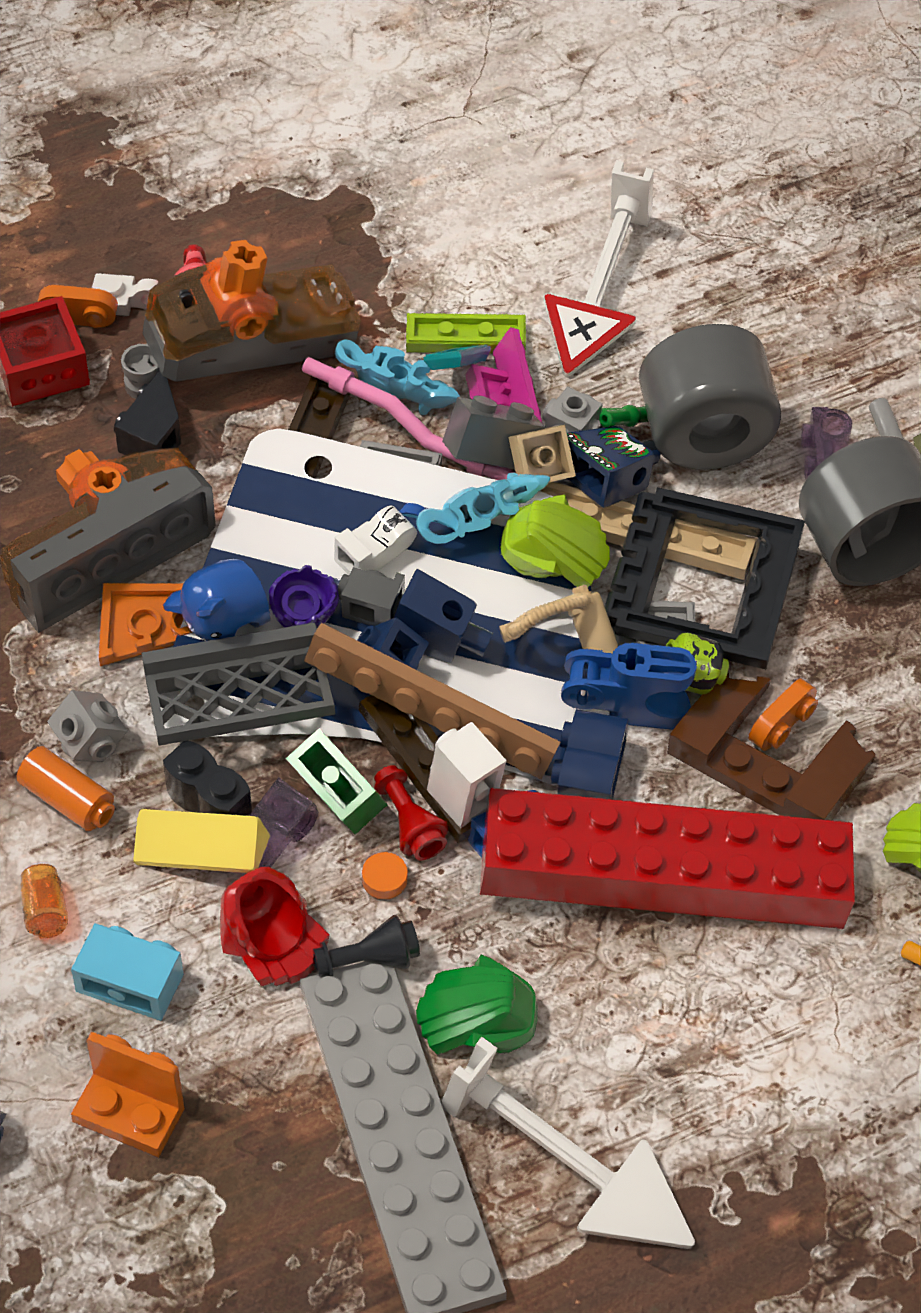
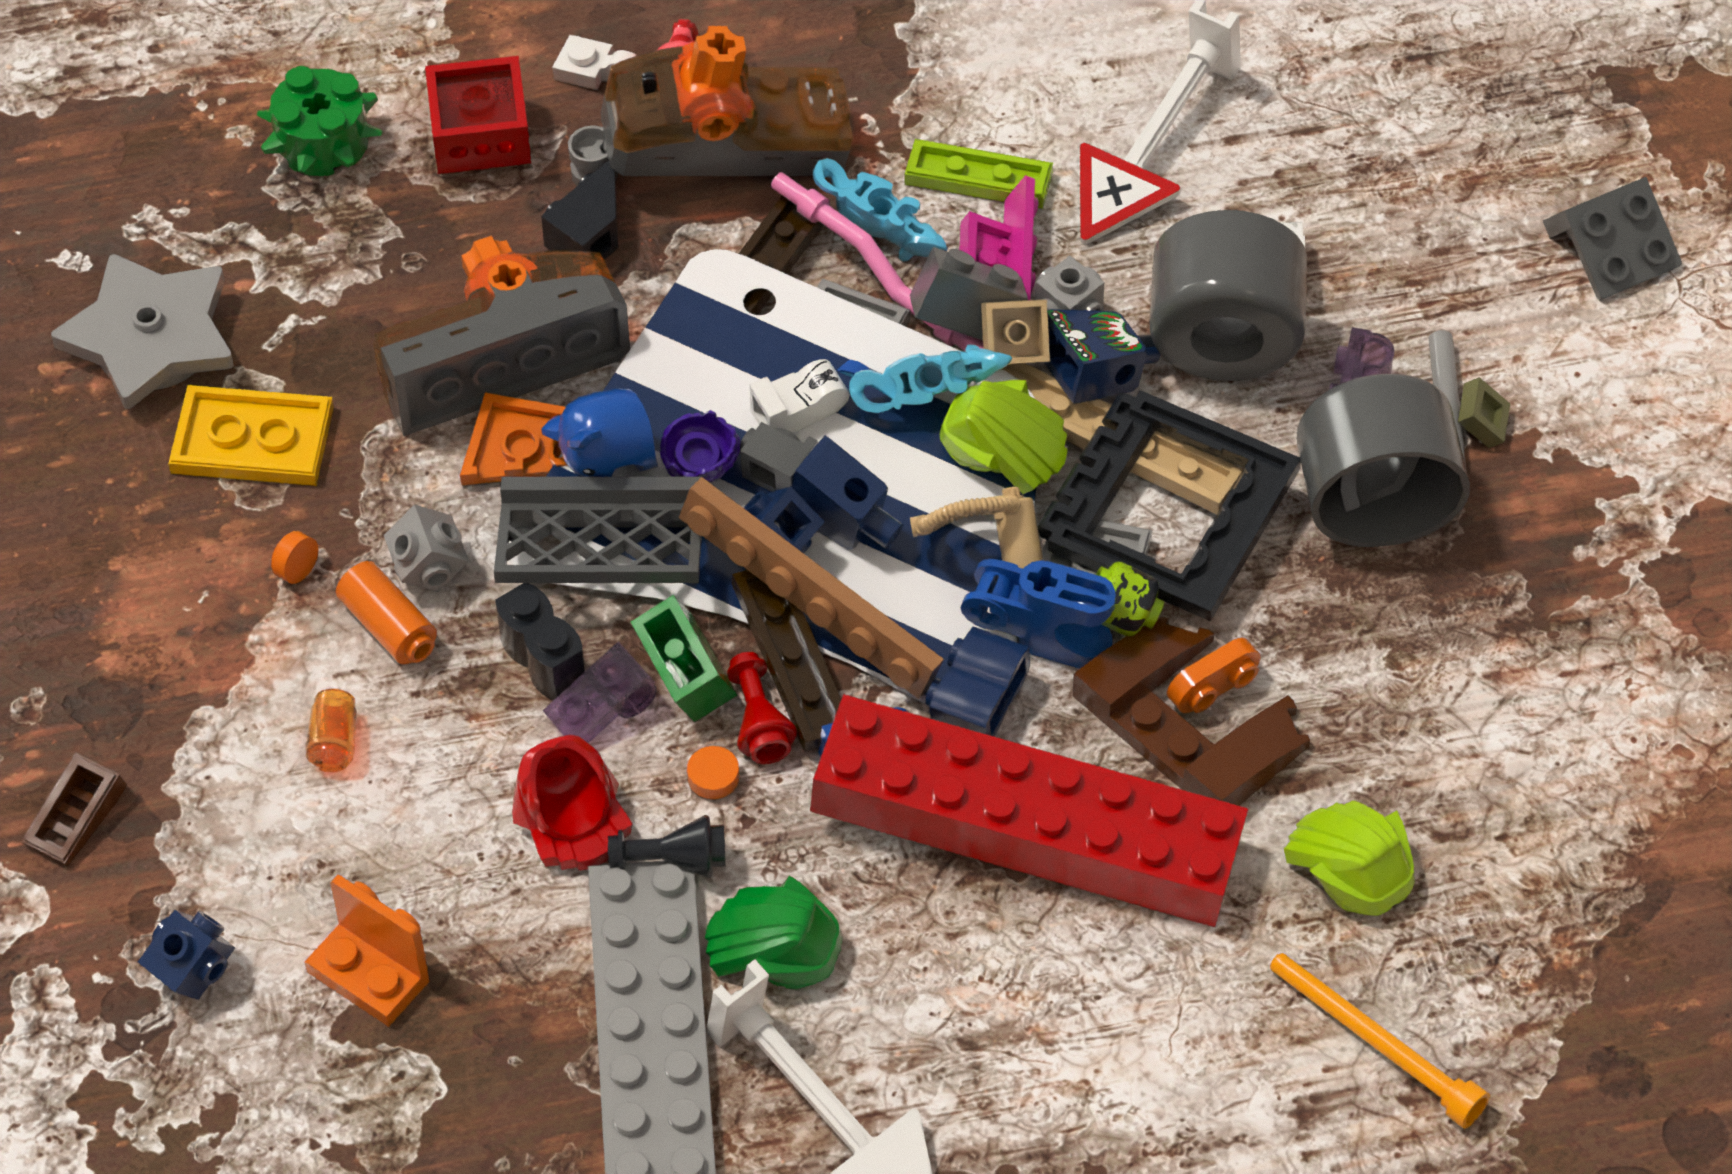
camera: 15 degrees right, 0 degrees up
orange plate [38,285,118,328] -> none
medium azure brick [71,923,184,1021] -> none
light yellow slope [133,809,270,873] -> none
teal tile [423,345,491,370] -> none
white brick [427,722,507,828] -> none
green piece [599,405,649,428] -> none

